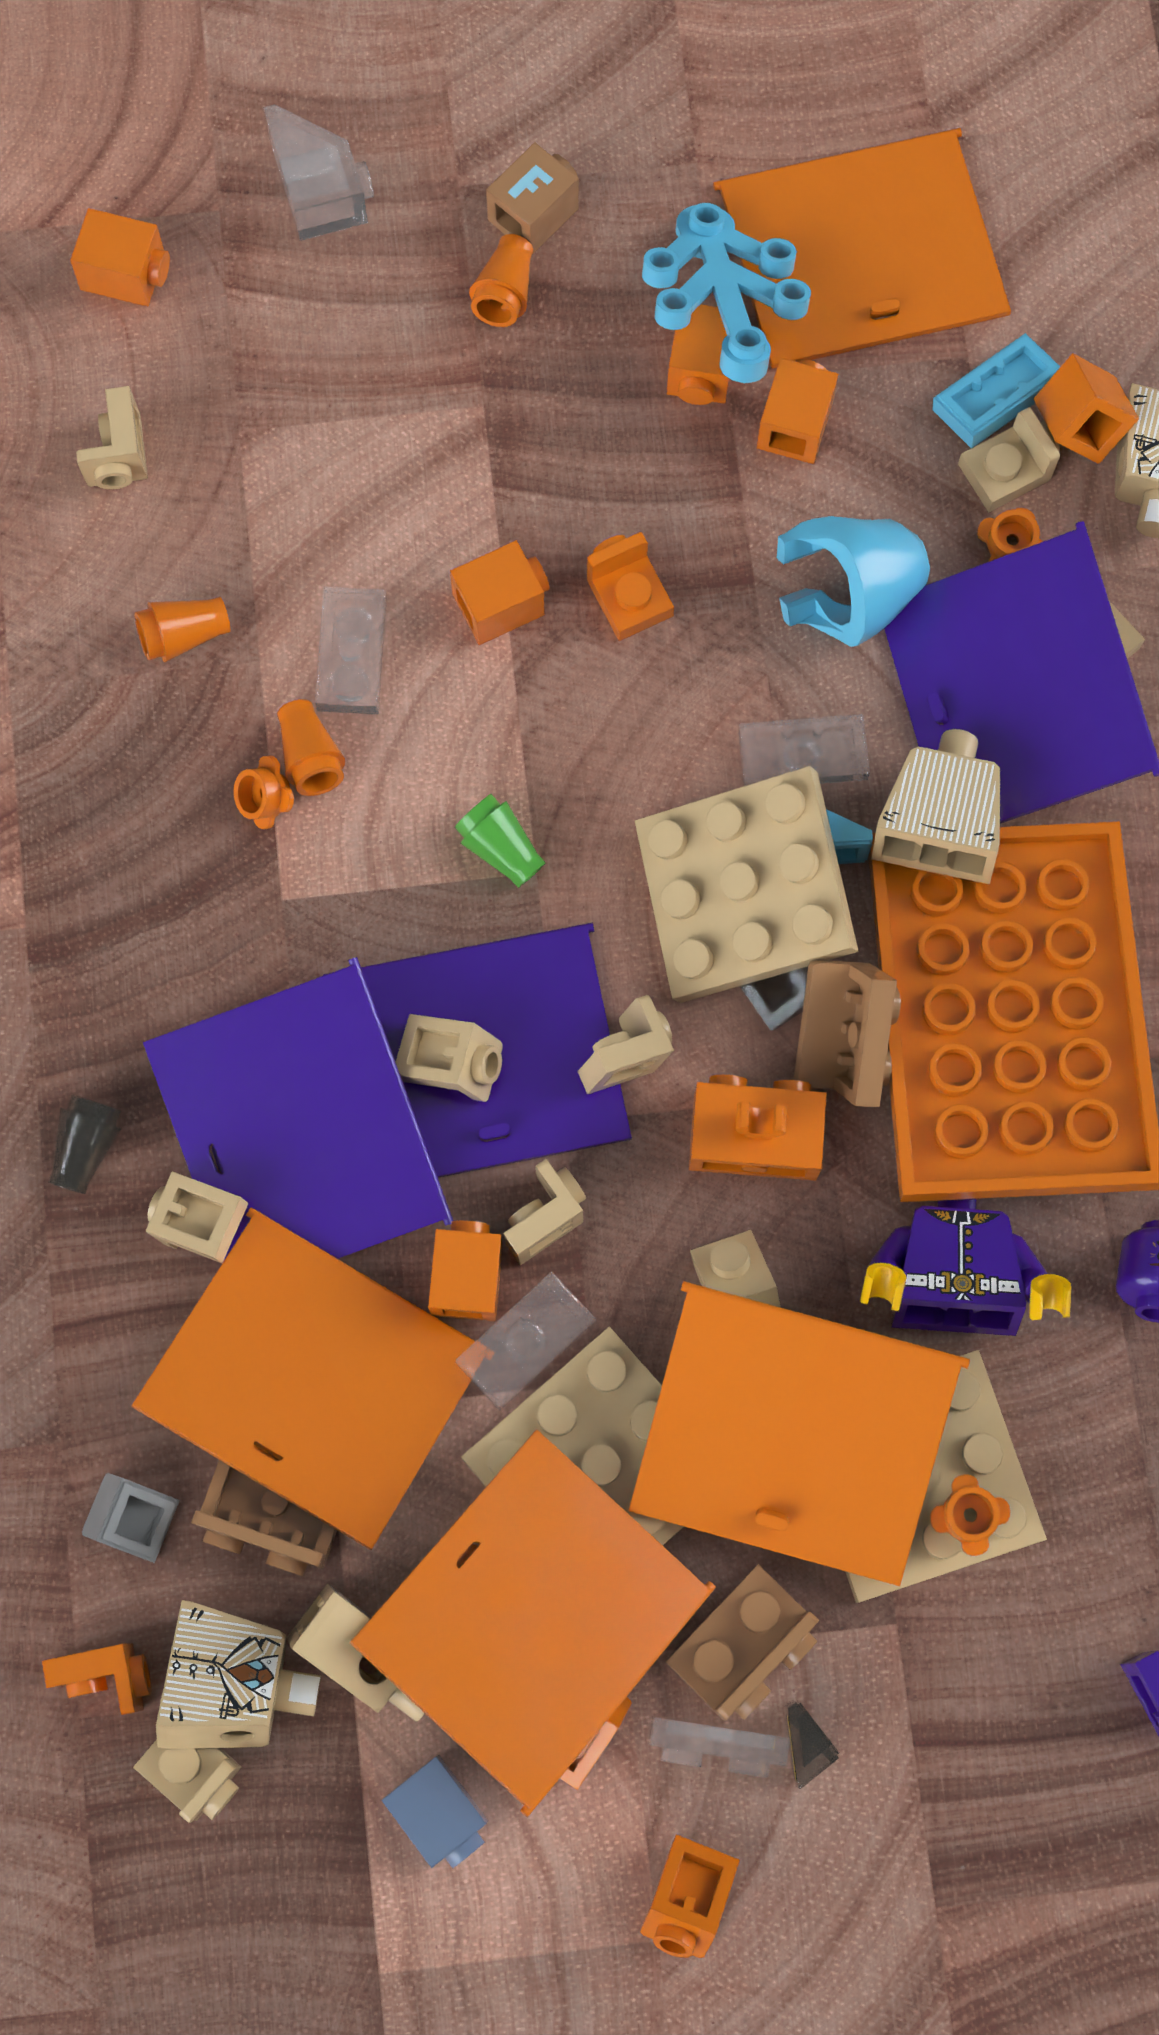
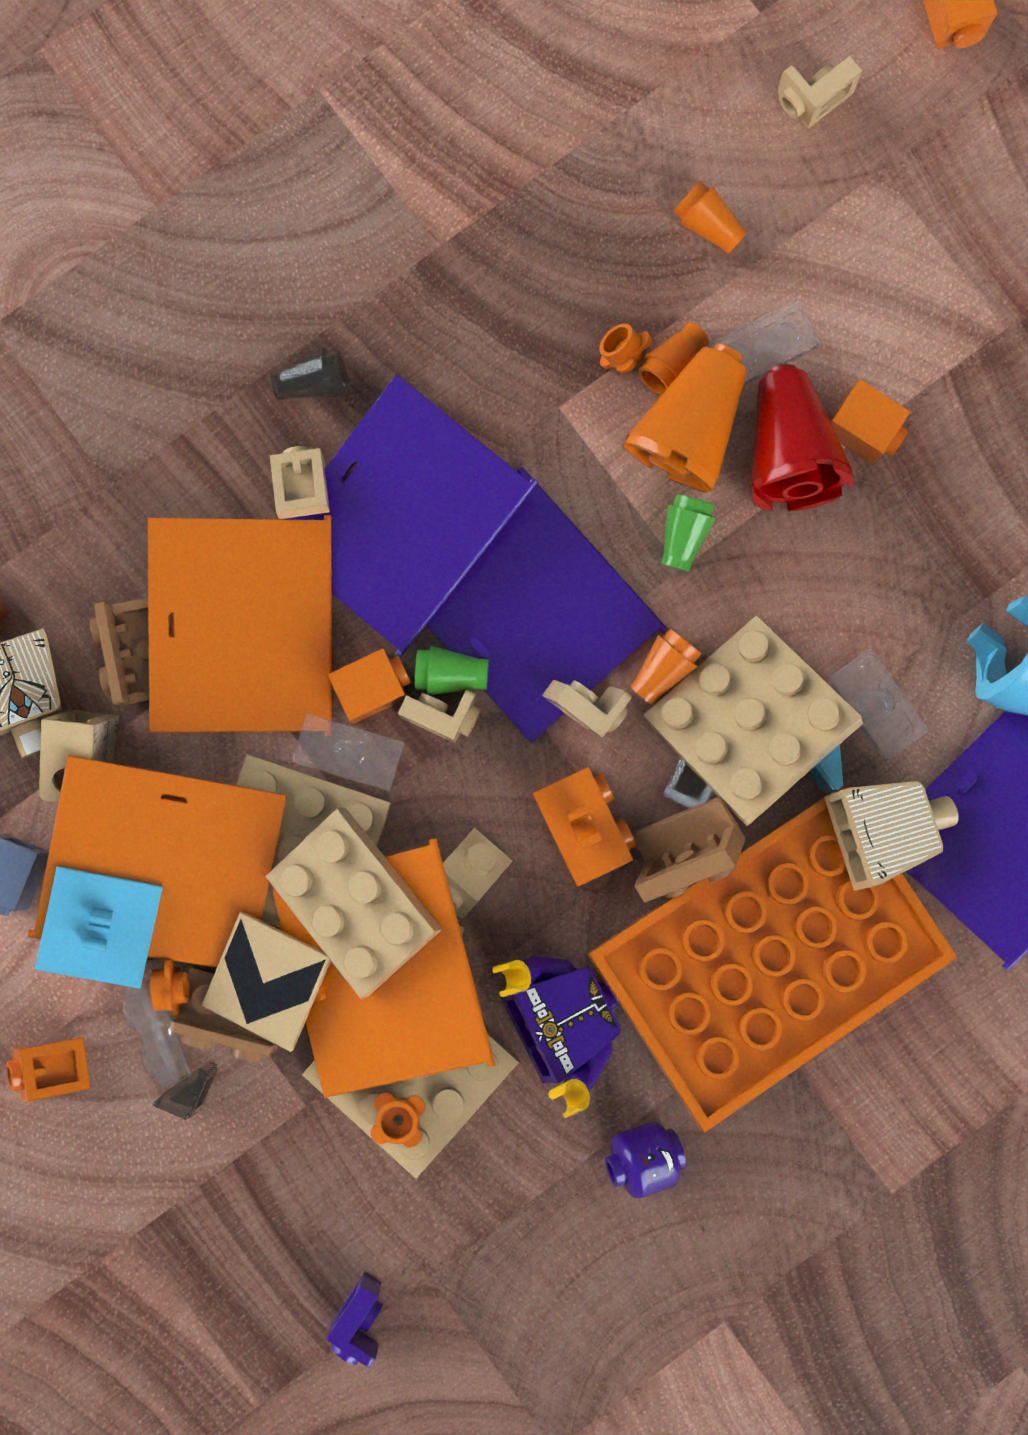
camera: 65 degrees right, 10 degrees up
light grey slope [82,1473,180,1563] -> none
tan bracket [396,1014,503,1102] -> none
orange bracket [587,532,674,641] -> none
none -> medium azure piece [34,866,163,989]
none -> orange plate [150,960,189,1017]
none -> tan piece [201,912,331,1052]
none -> tan plate [265,808,442,999]
none -> bright green cone [415,645,489,696]
none -> orange cone [623,343,747,493]
none -> orange cone [630,628,702,705]
none -> red cone [750,364,854,511]

